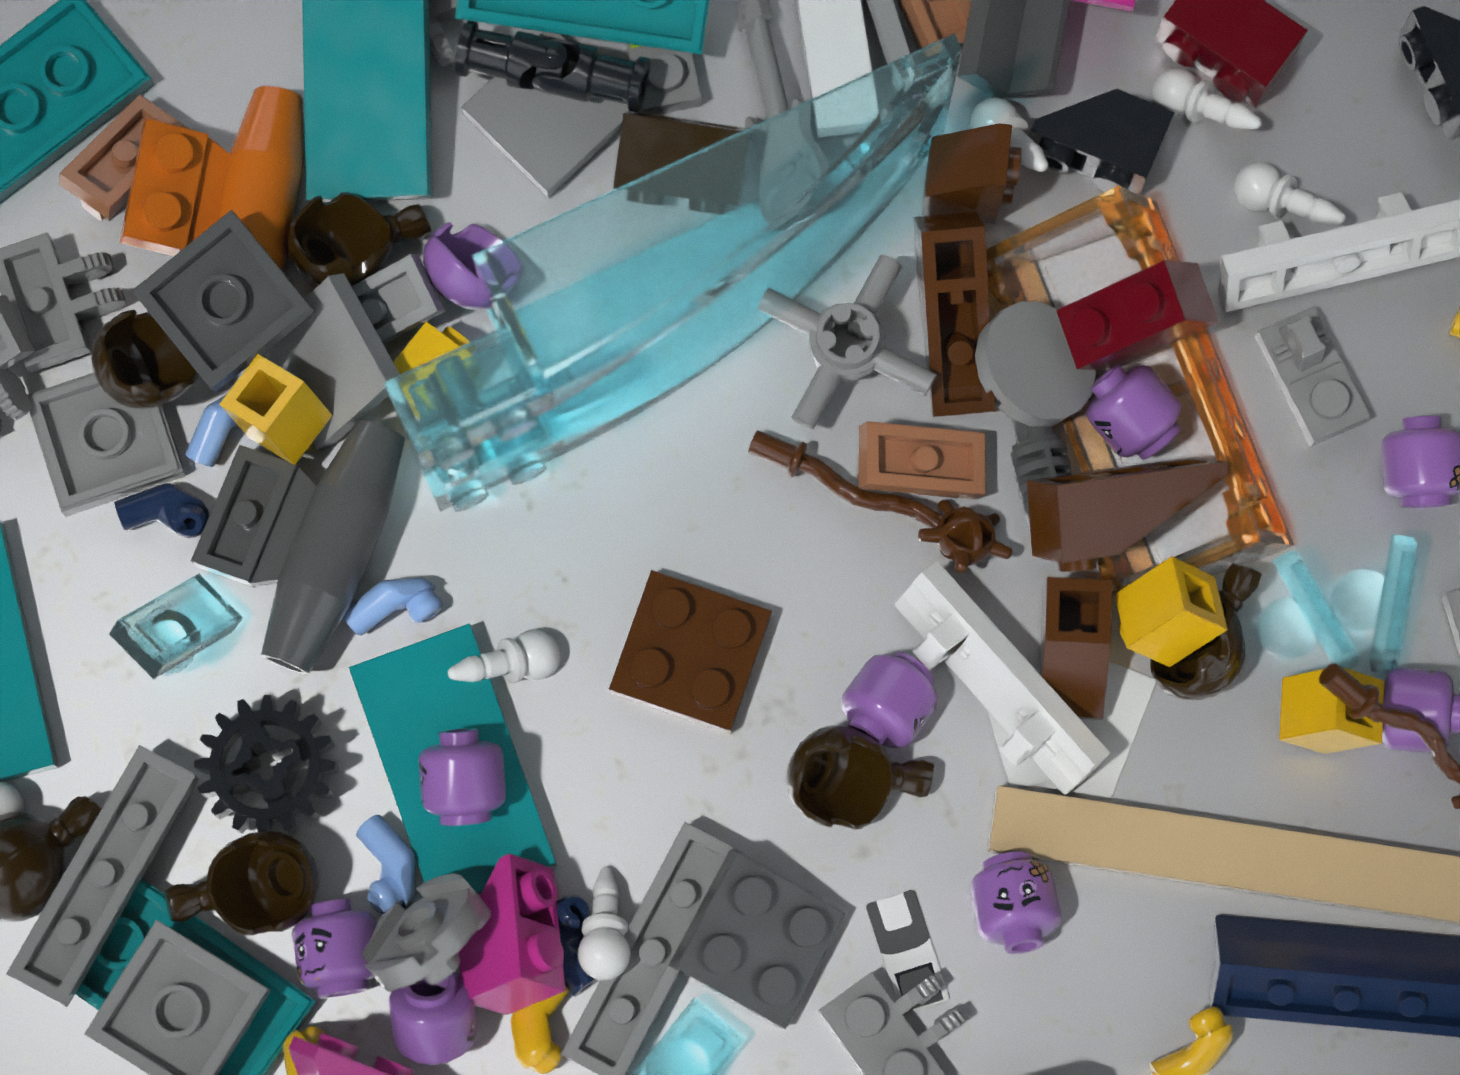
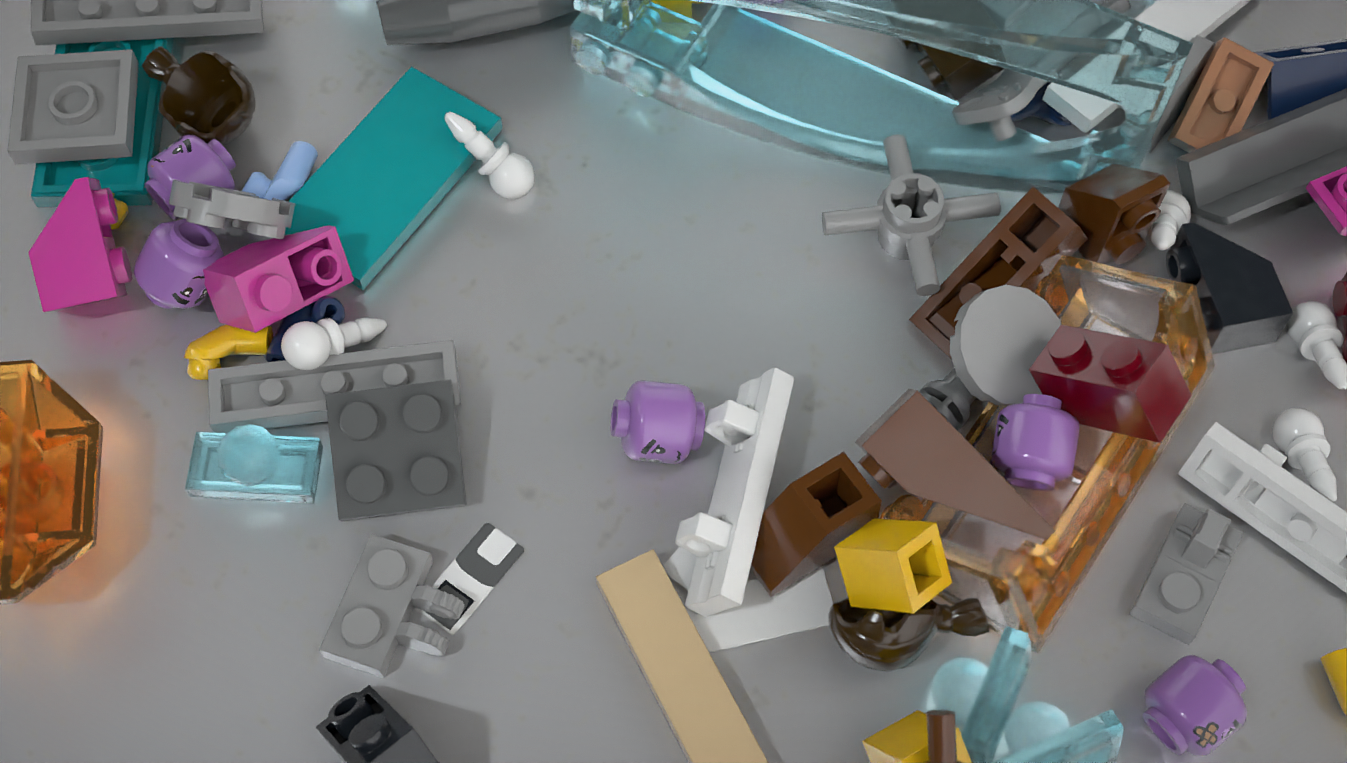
camera: 55 degrees right, 15 degrees down
black gear [194,695,339,834] -> none
light blue arm [344,577,442,636] -> none
medium lavender head [418,728,506,826] -> none
reddish brown plate [609,570,772,734] -> none
reddish brown piece [748,430,1012,573] -> none
dark brown hair [786,725,934,830] -> none
nougat hinge [857,421,986,500] -> none
medium lavender head [970,851,1061,954] -> none

